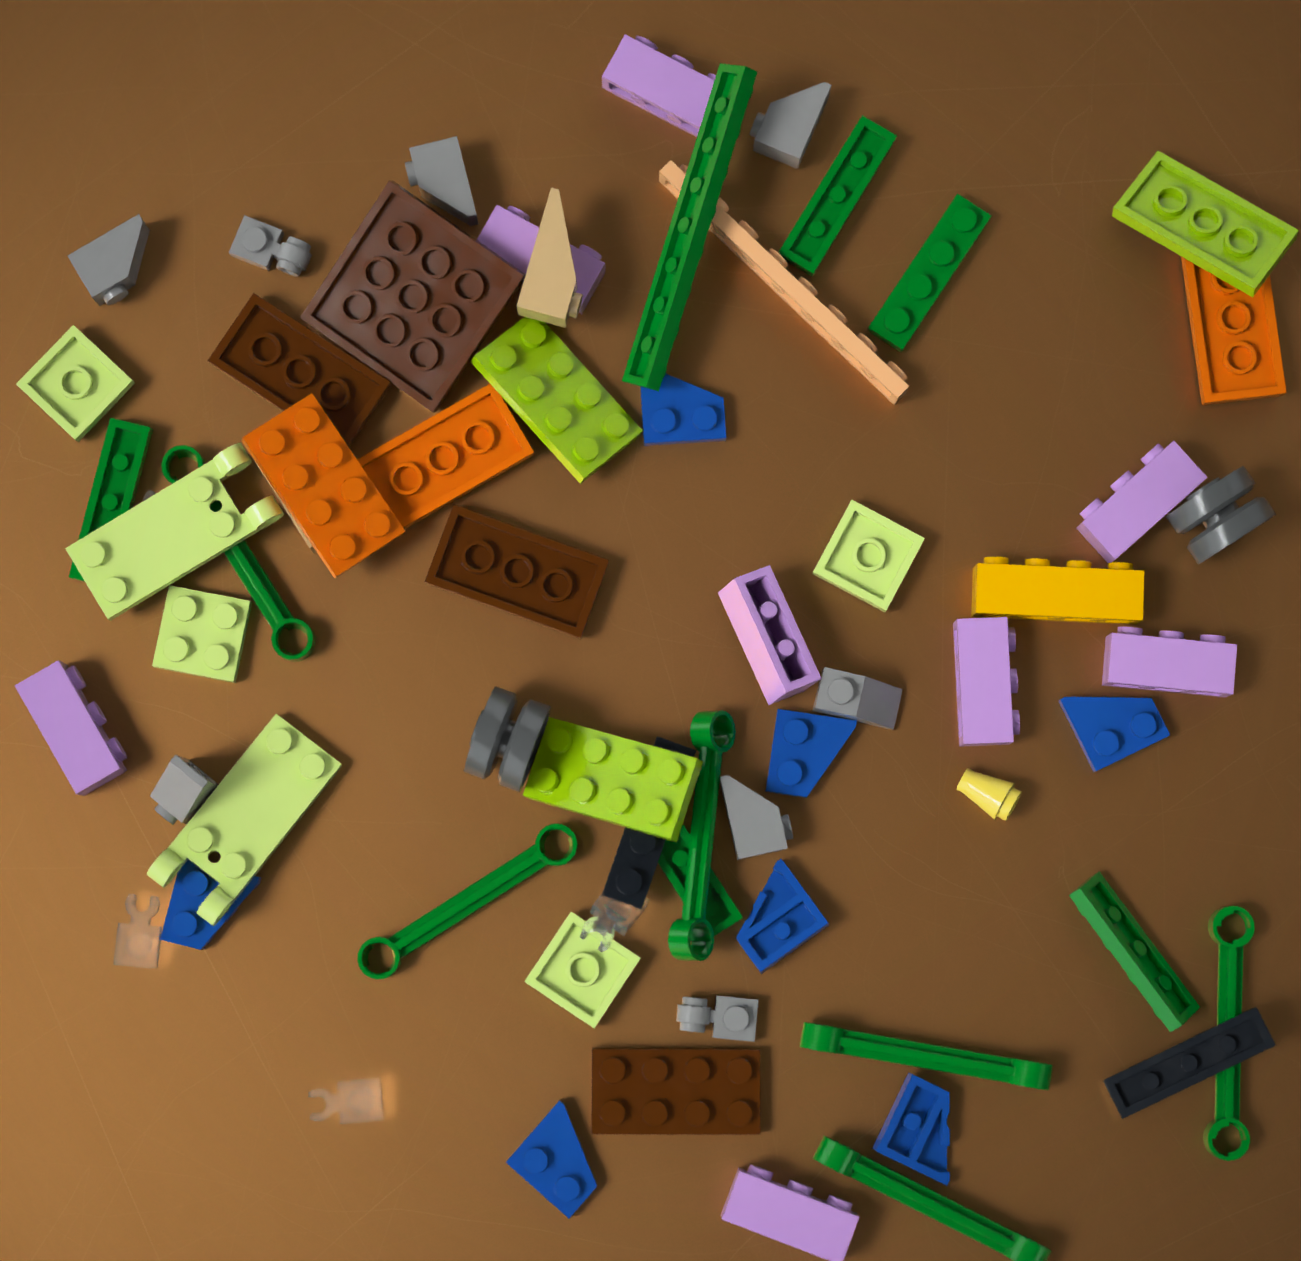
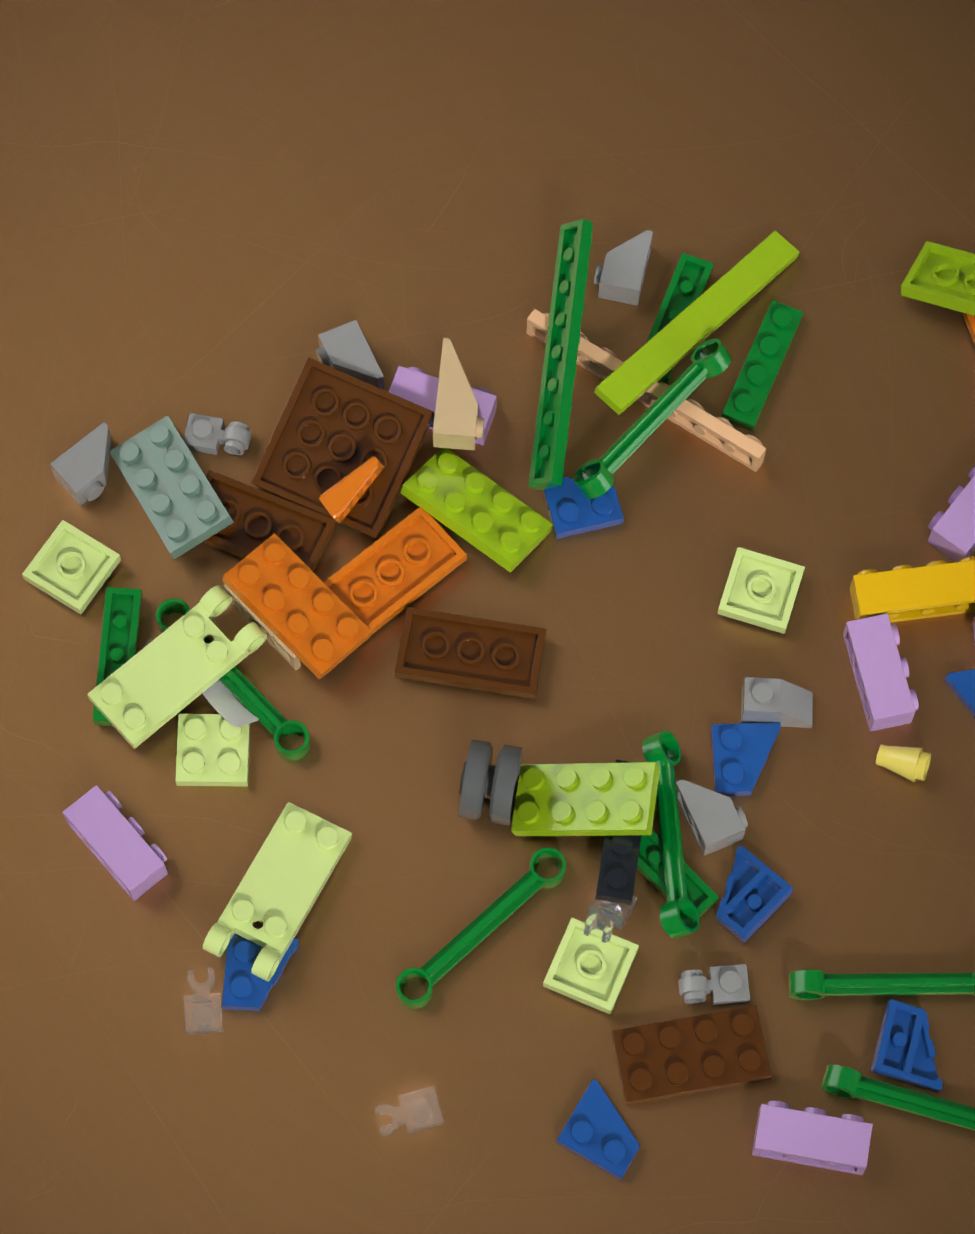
camera: 10 degrees left, 15 degrees down
light grey slope [150,755,219,825] -> none
lavender brick [602,34,716,137] -> none
lavender brick [718,565,822,705] -> none
none -> sand green plate [109,415,234,559]
none -> white sticker [202,680,259,727]
none -> orange slope [319,457,384,523]
none -> green piece [574,339,732,499]
none -> lime tile [594,230,800,415]

